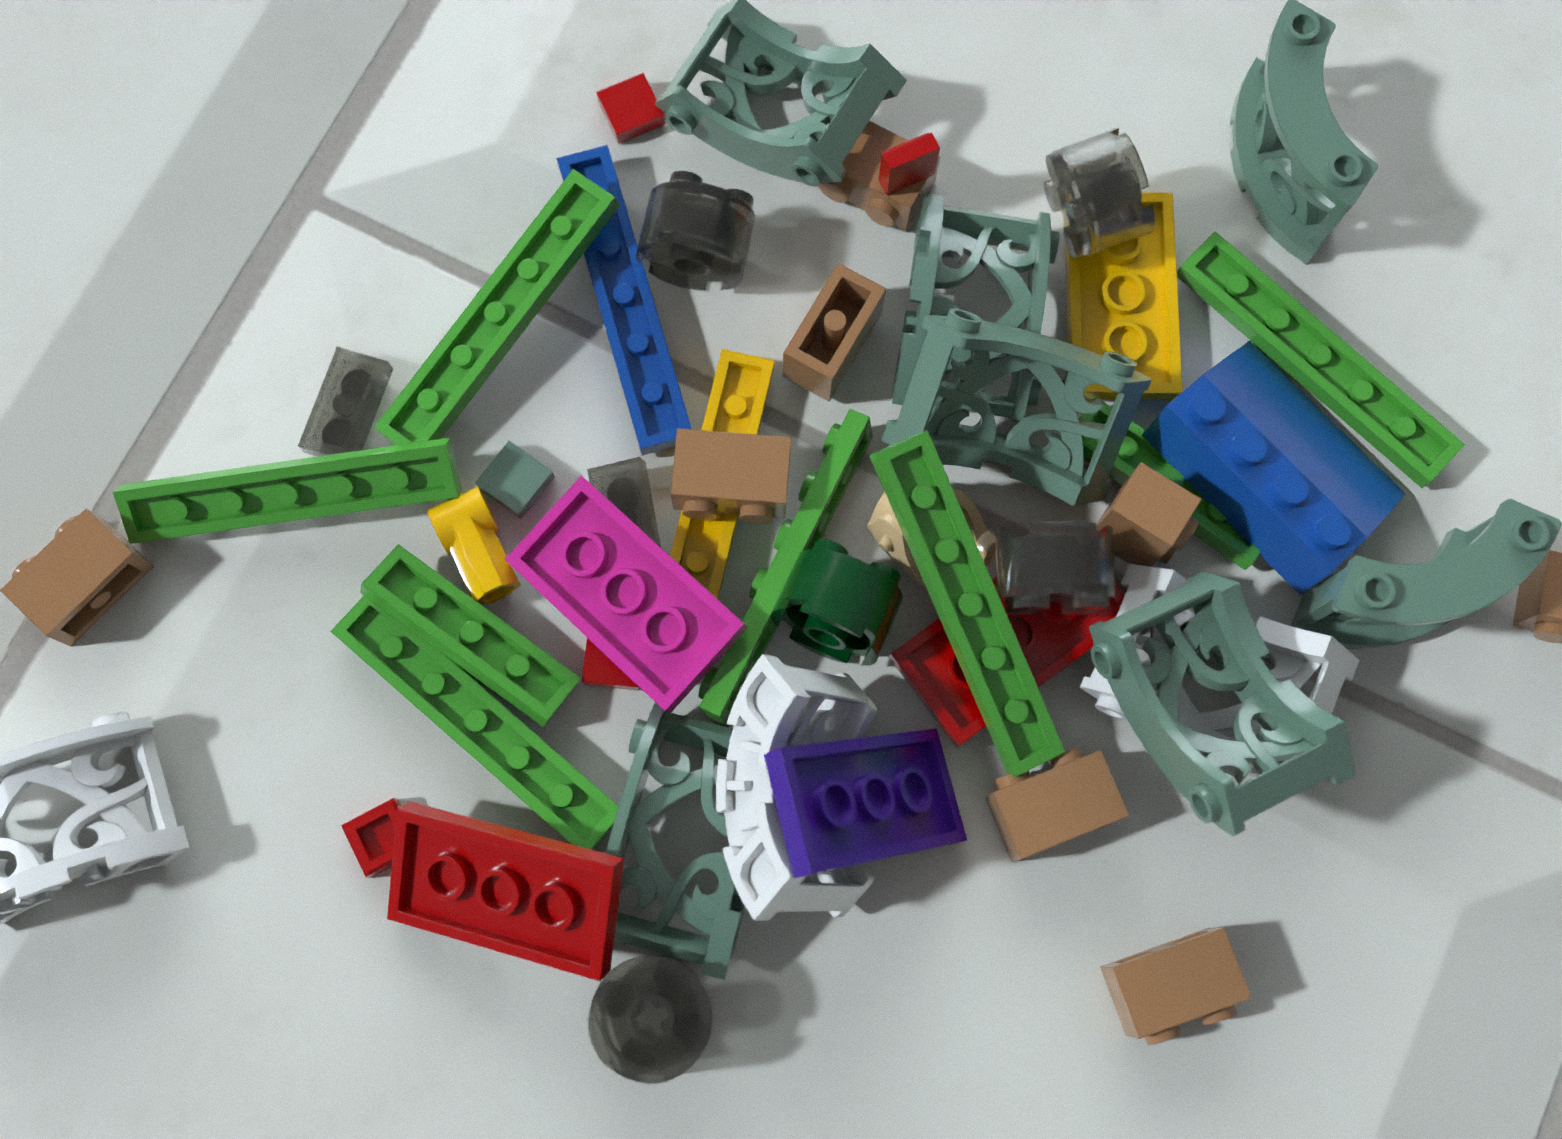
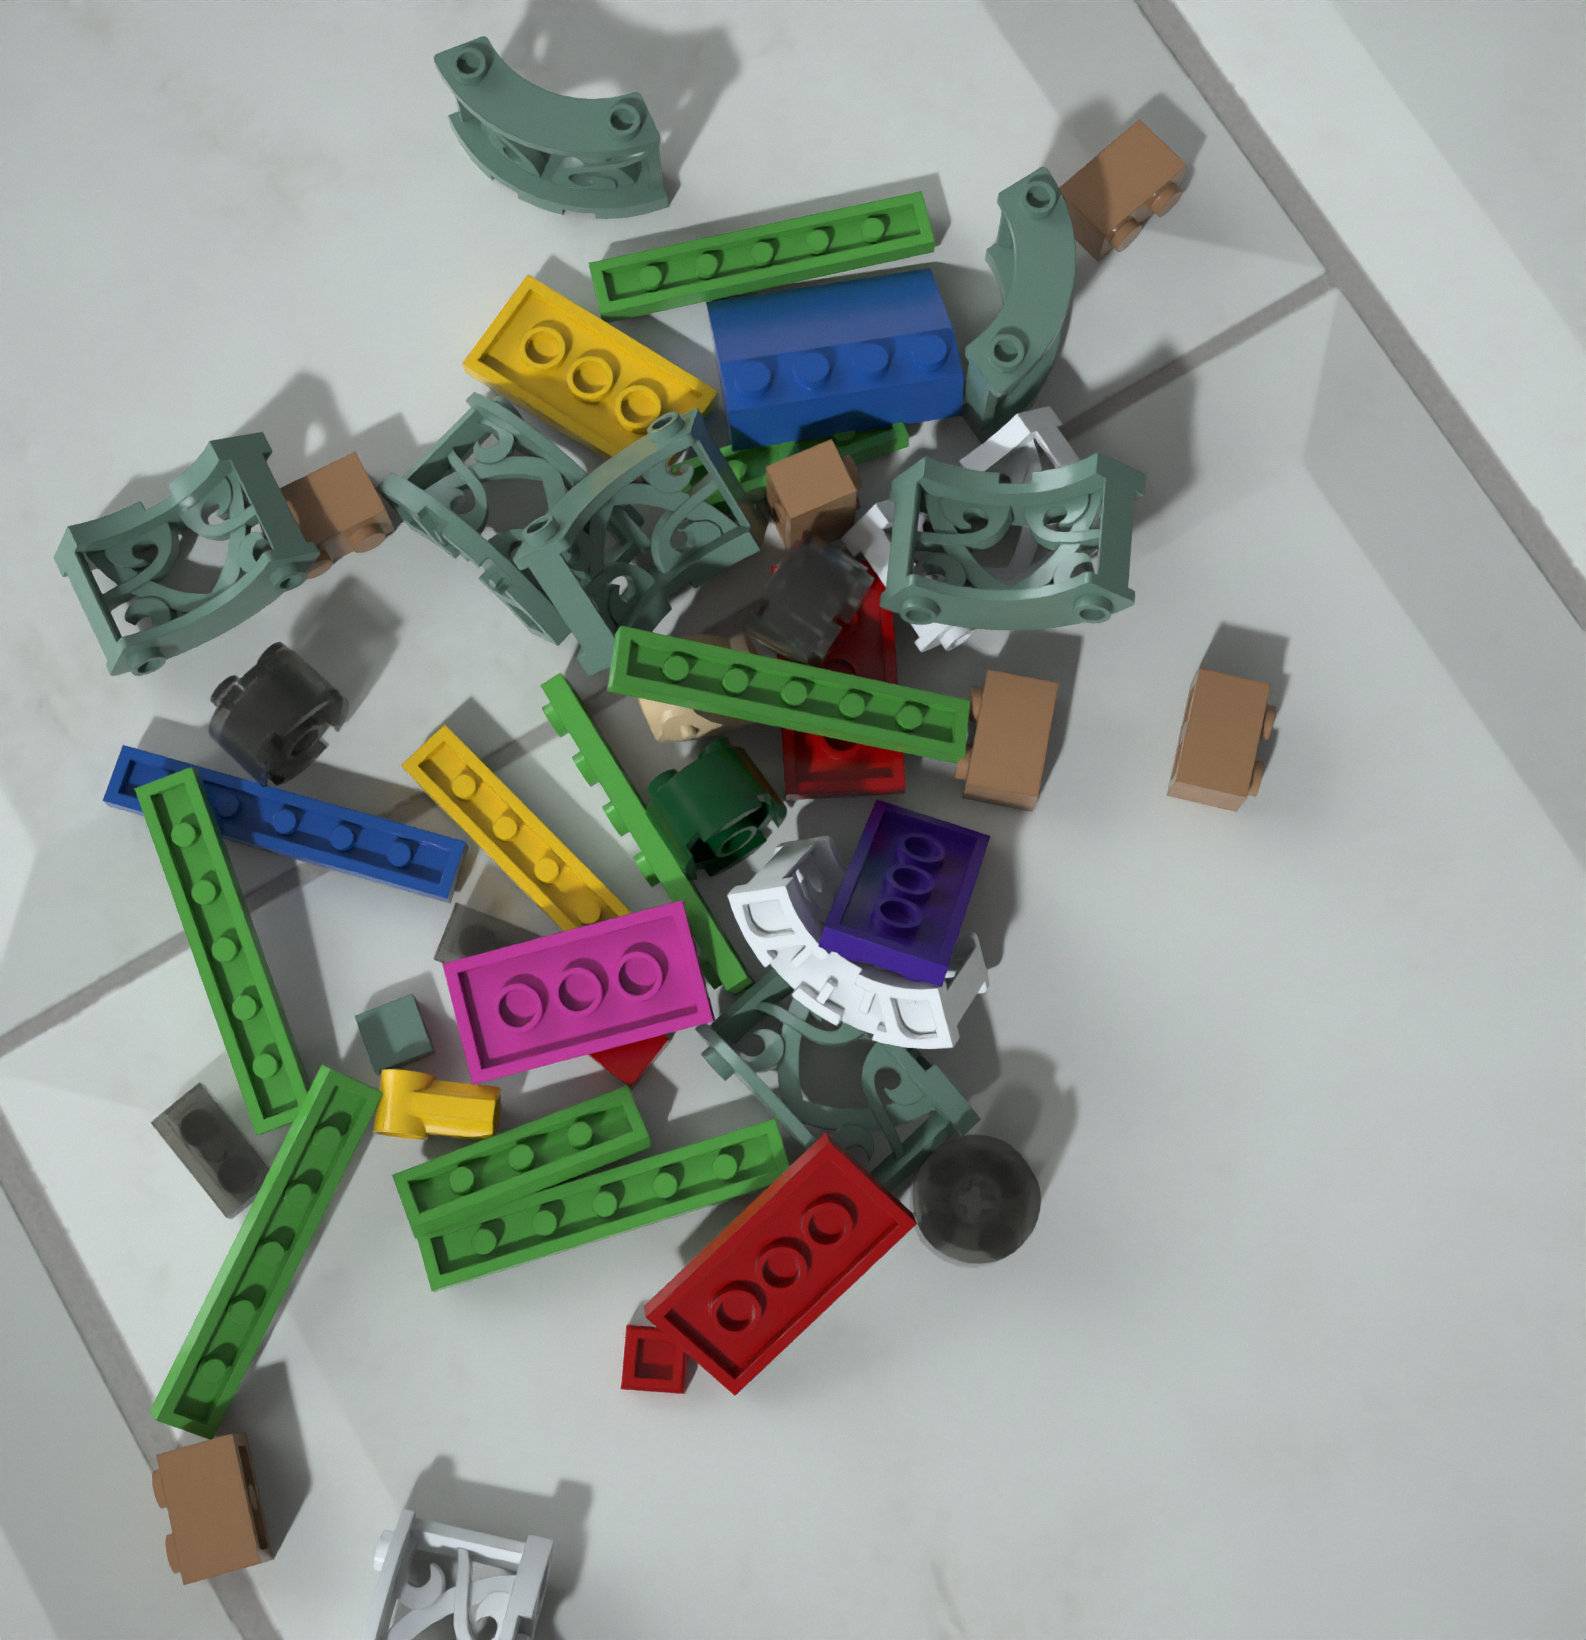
camera: 55 degrees left, 0 degrees up
red tile [596,72,666,144] -> none
medium nougat brick [671,428,791,524] -> none
medium nougat brick [782,263,886,402] -> none
red tile [878,132,940,195] -> none
clear smoke brick [1044,128,1155,258] -> none

